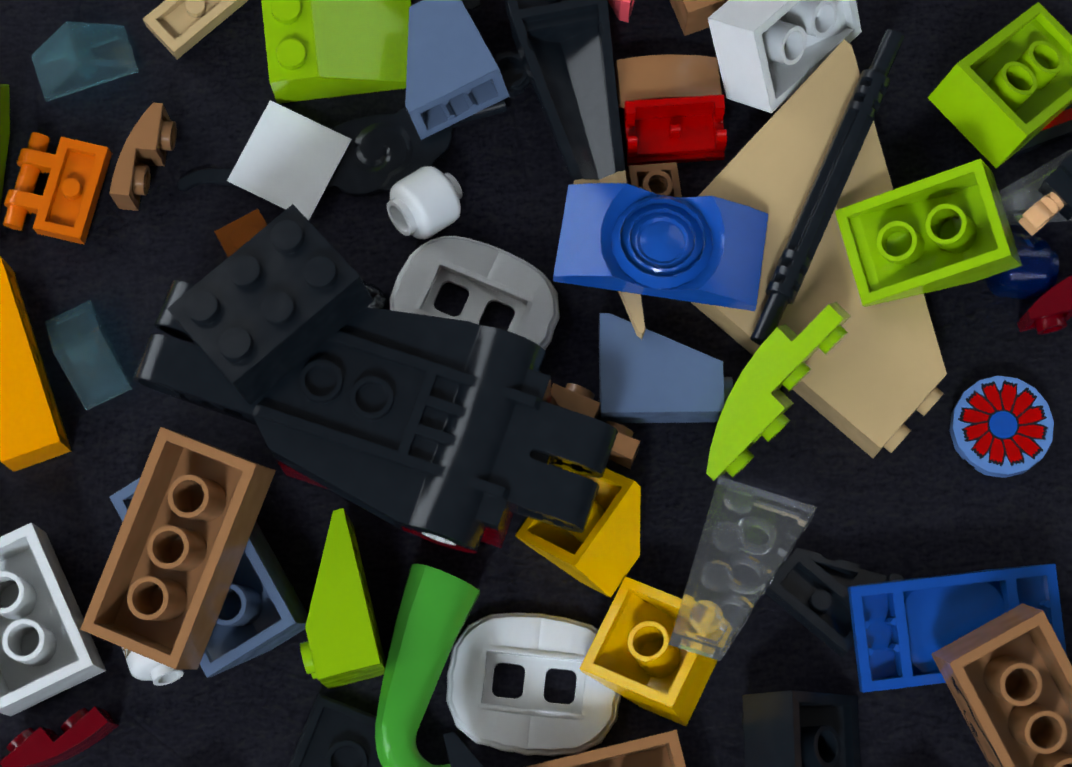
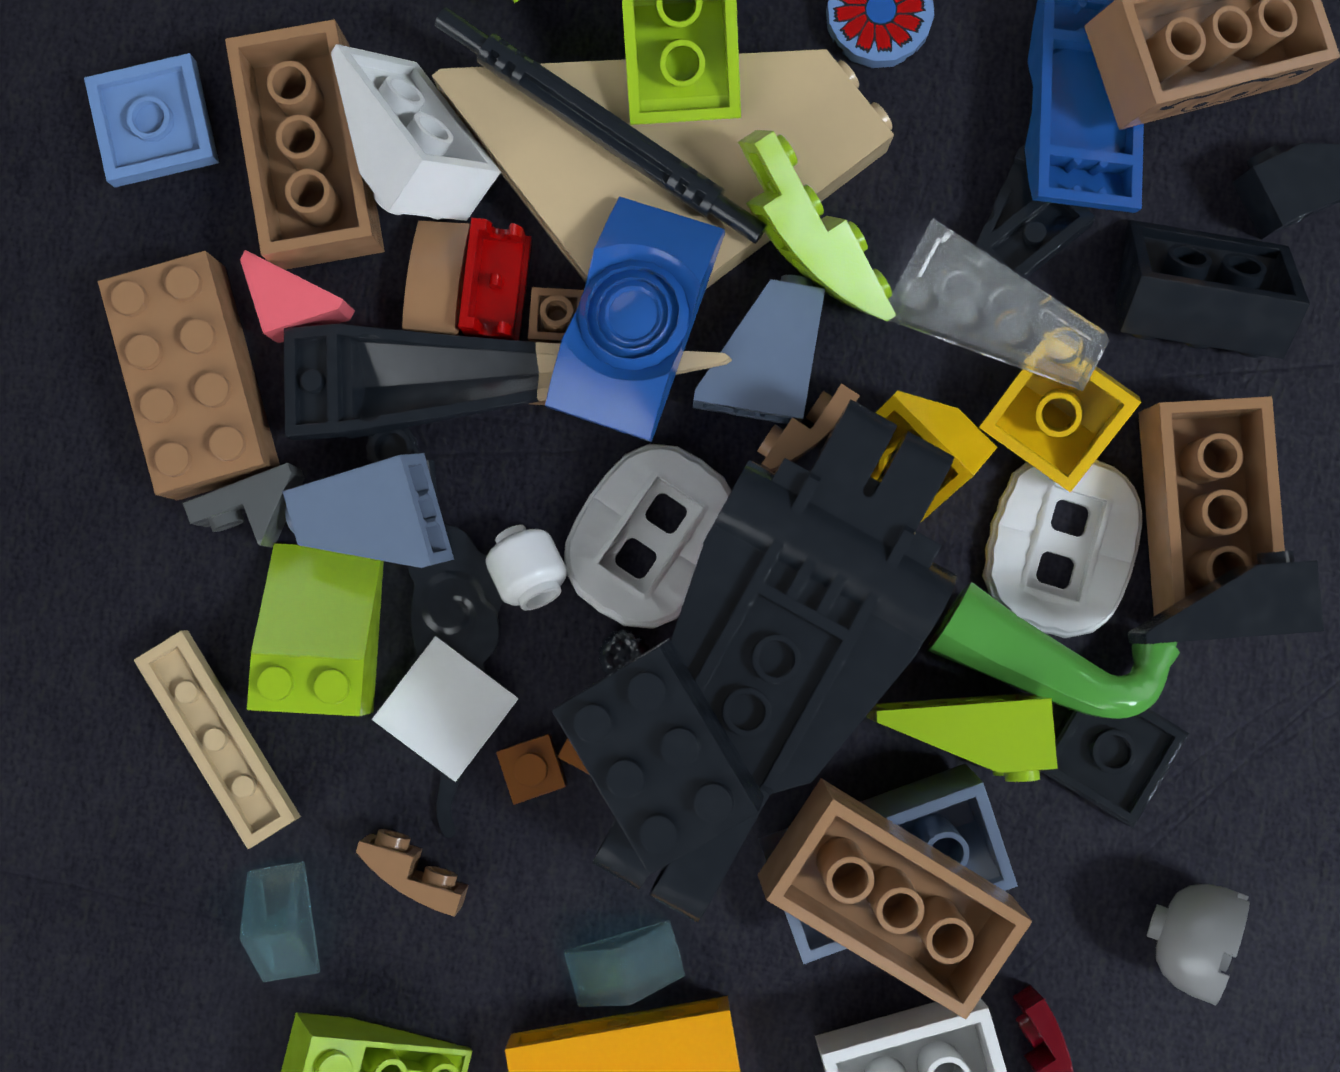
camera: 80 degrees left, 10 degrees up
orange plate [3,132,112,245] -> none

